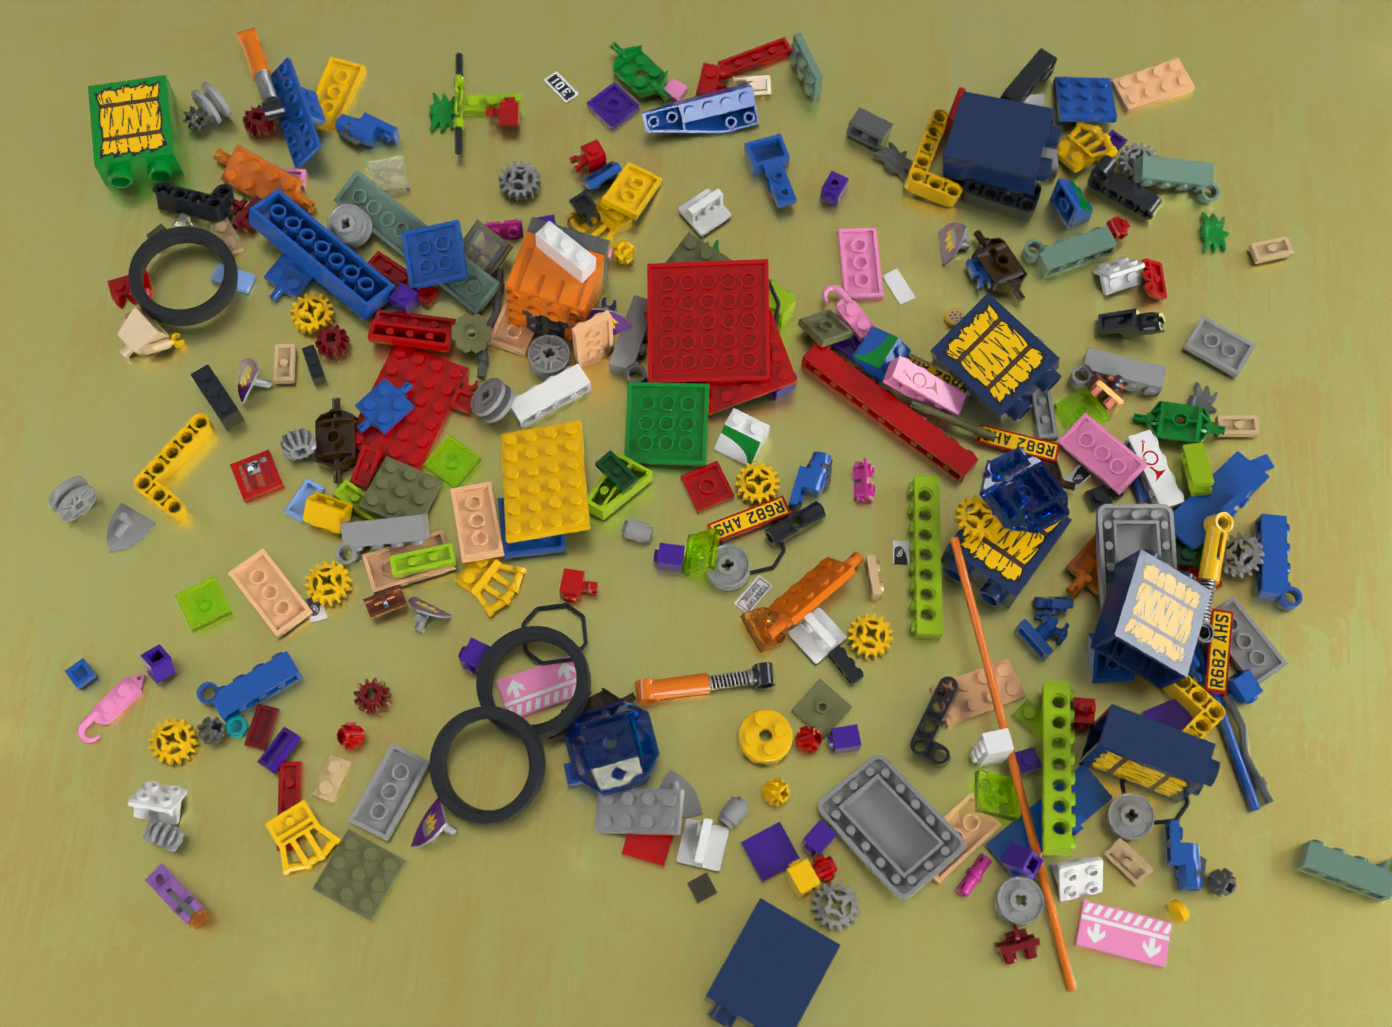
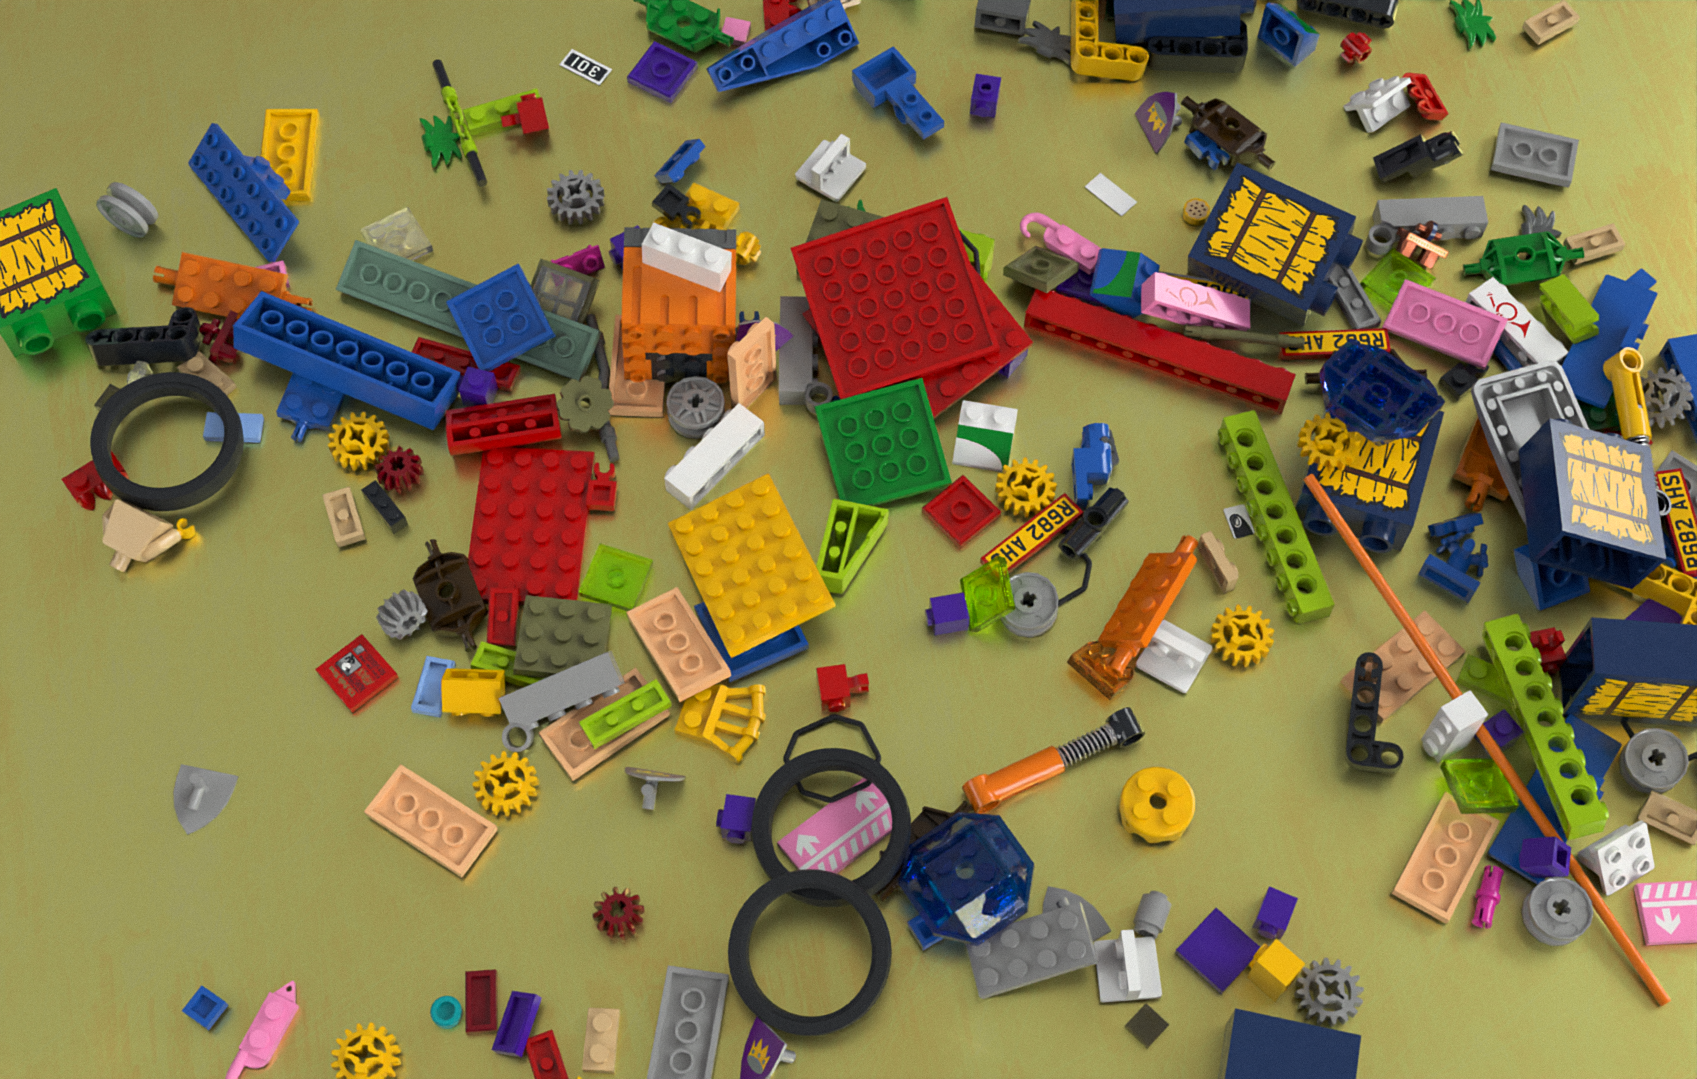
camera: 15 degrees left, 5 degrees down
light grey wheel [48,476,97,522] -> none
yellow beam [133,413,214,522] -> none
dark purple brick [140,644,175,684] -> none
clear neon green plate [175,576,232,633] -> none
dark grey gear [183,106,208,131] -> none
black brick [190,364,244,430] -> none
blue hinge [197,651,303,722] -> none
dark grey gear [197,716,226,745] -> none
piece [237,27,286,121] -> none
shield [237,358,271,404] -> none
dark red gear [243,104,277,138] -> none
clear sticker [305,598,327,623] -> none
light grey wheel [327,203,372,248] -> none
blue plate [335,112,400,147] -> none
red gear [337,722,364,749] -> none
blue plate [355,379,414,435] -> none
copper hips [363,585,407,620] -> none
light grey wheel [470,378,515,423] -> none
red brick [570,139,607,174] -> none
dark green plate [595,450,639,494] -> none
yellow plate [602,162,662,221] -> none
light grey brick [621,517,654,543] -> none
red tile [621,834,673,867] -> none
white sticker [734,575,773,615] -> none
yellow gear [762,777,790,806] -> none
olive plate [791,679,852,739] -> none
red gear [795,725,822,753] -> none
red gear [811,854,838,883] -> none
light grey wedge [818,755,965,899] -> none
dark purple brick [827,724,862,754] -> none
black piece [828,645,864,687] -> none
bright pink tile [837,227,883,301] -> none
dark pink hinge [853,458,876,503] -> none
dark red hips [994,924,1040,965] -> none
sand green hinge [1022,226,1118,278] -> none
sticker [1063,465,1091,490] -> none

